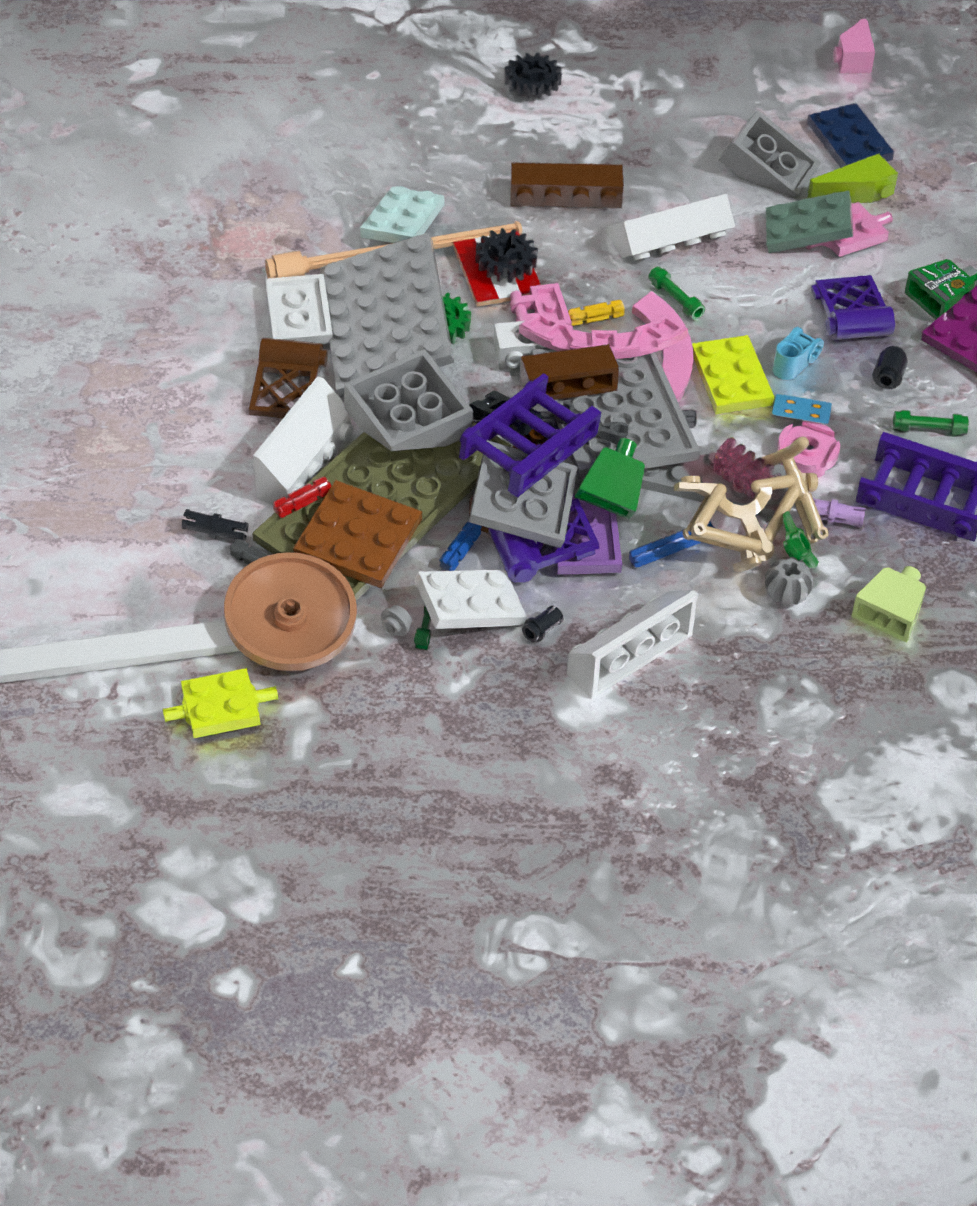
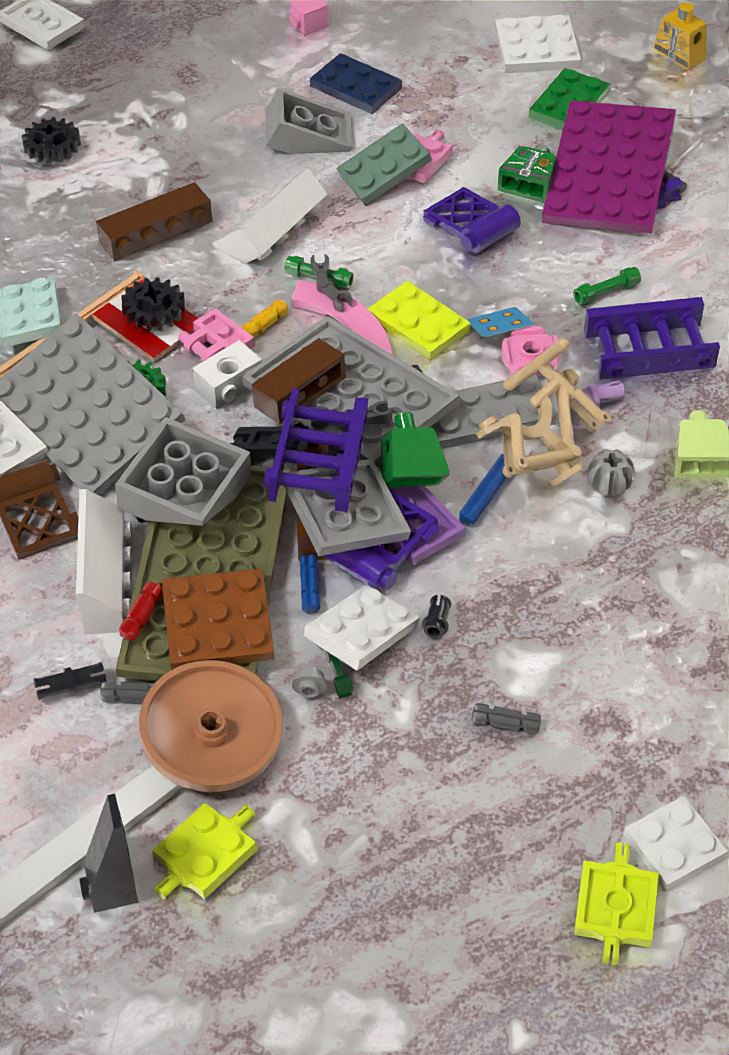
camera: 30 degrees left, 0 degrees up
bright pink tile [519,312,688,359] -> none
white slope [567,590,698,699] -> none
clear pink piece [712,437,781,499] -> none
medium azure piece [773,327,824,380] -> none
green plate [783,511,819,569] -> none
lime slope [807,154,898,203] -> none
black brick [872,346,908,389] -> none
none -> black wedge [79,793,139,913]
none -> dark grey piece [310,254,352,312]
none -> dark grey axle [472,703,541,734]
none -> neon yellow plate [574,842,659,966]
none -> white plate [623,795,728,892]

